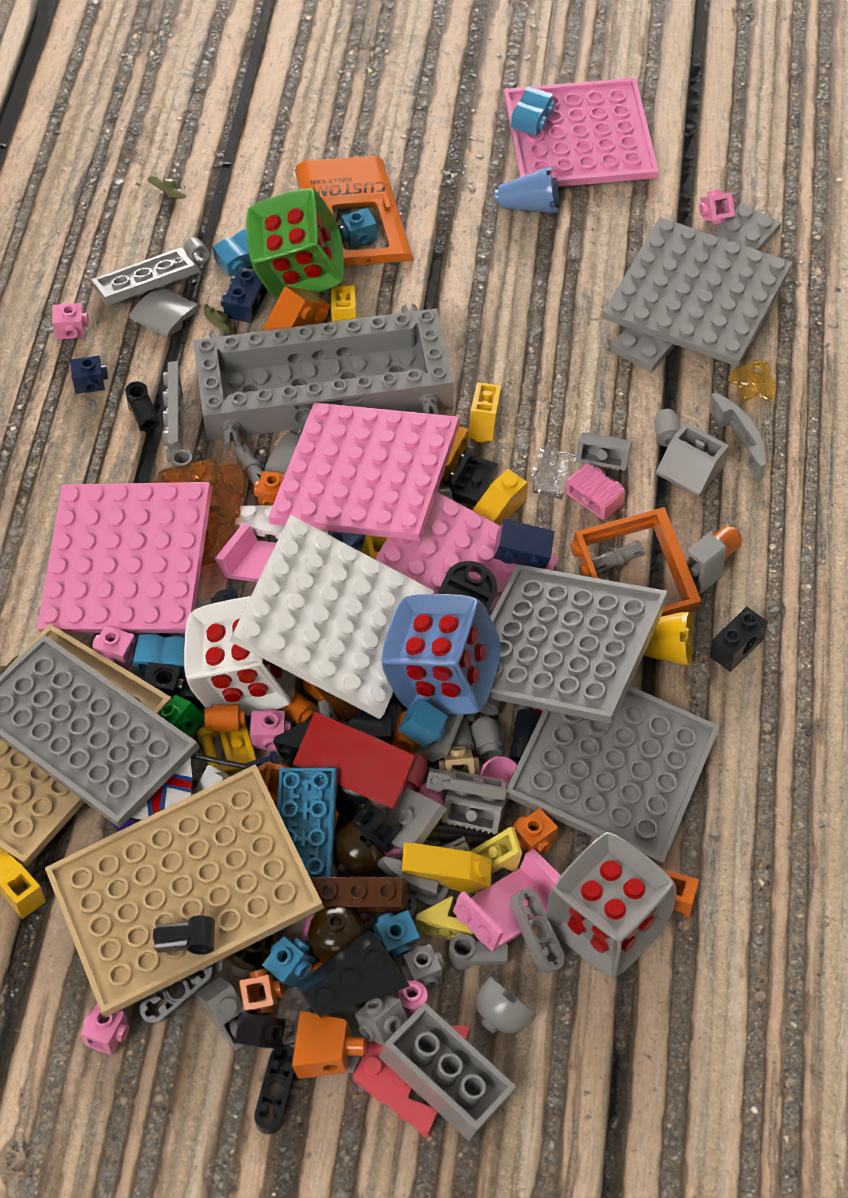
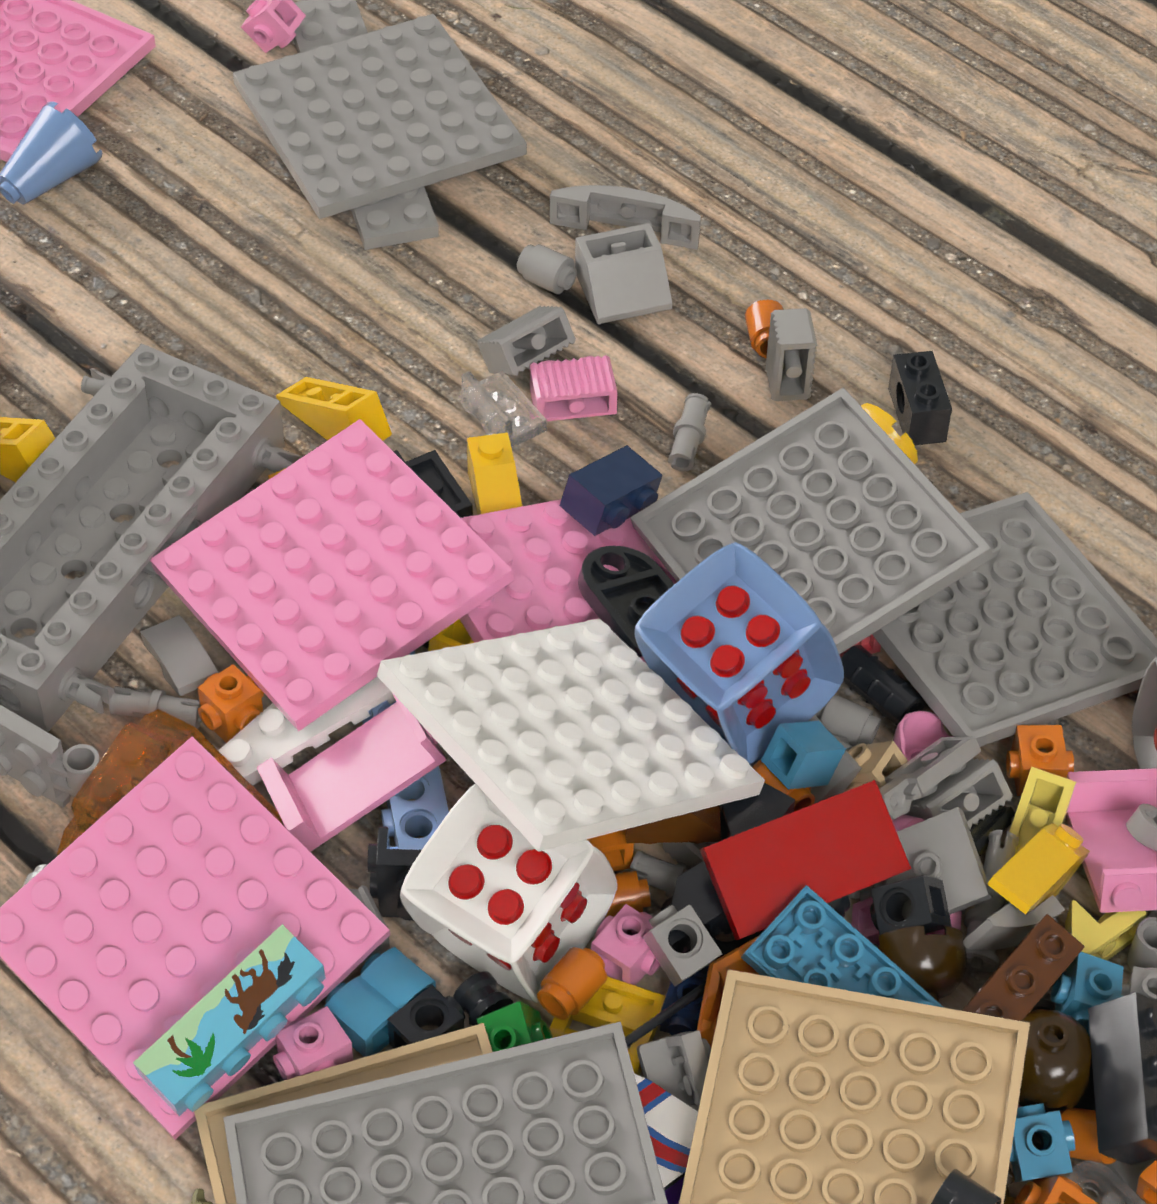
camera: 55 degrees left, 5 degrees down
orange window [570,507,701,617] -> none
clear yellow plate [728,359,776,402] -> none
none -> brick [133,924,326,1116]
none -> light grey brick [643,904,723,986]

